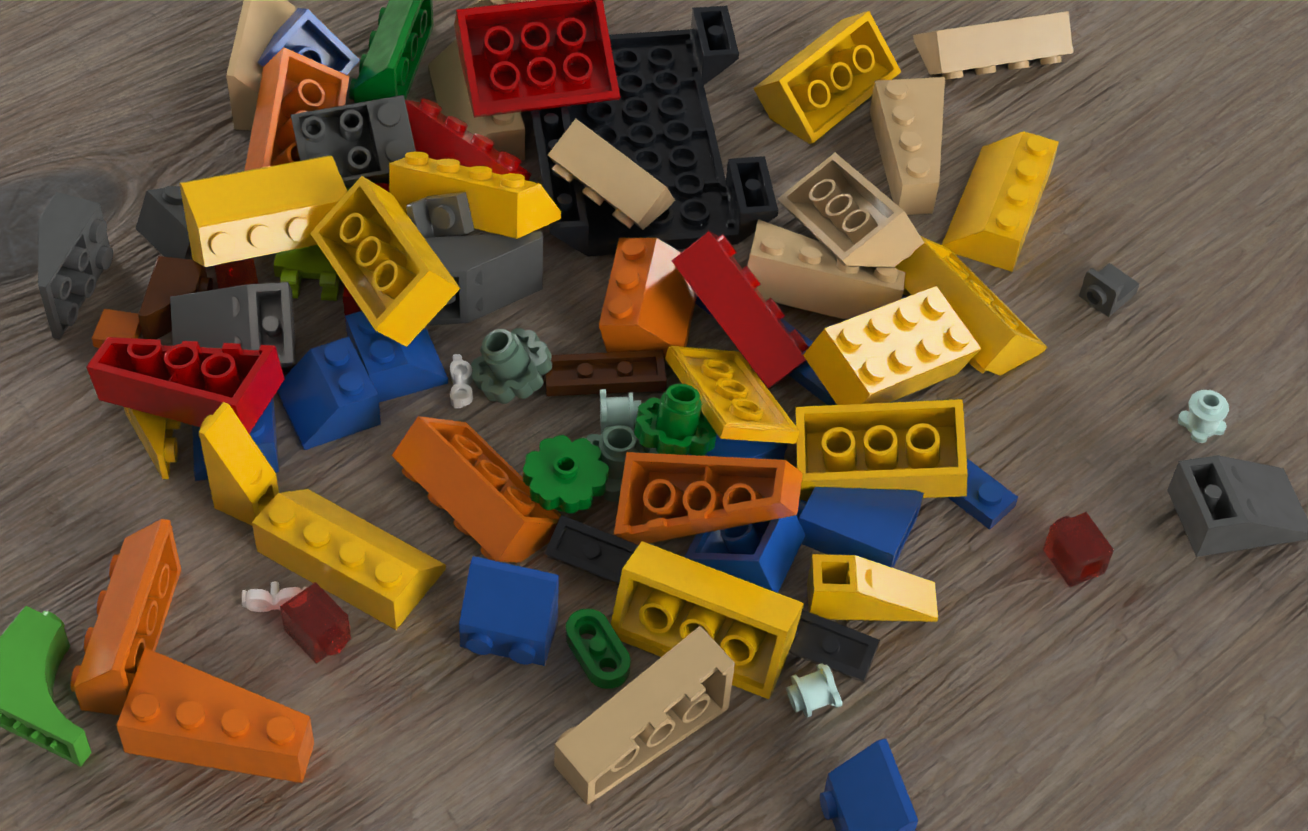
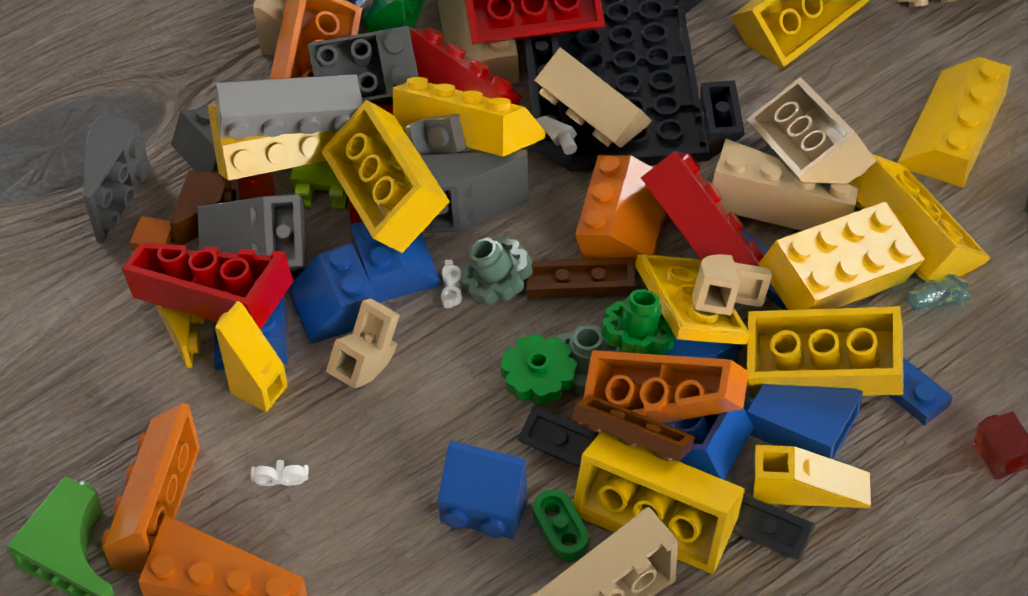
camera: 10 degrees right, 0 degrees up
yellow slope [252,489,446,630] -> none
clear red brick [280,582,351,664] -> none
orange slope [391,416,561,563] -> none
light aqua brick [600,389,641,436] -> none
light aqua brick [786,663,843,718] -> none
tan wedge [870,77,945,215] -> none
none -> light grey brick [215,74,362,139]
none -> tan brick [326,298,400,389]
none -> light grey bar [536,116,577,155]
none -> reddish brown plate [572,394,695,461]
none -> tan brick [692,254,772,316]
none -> clear light blue arm [907,274,971,312]

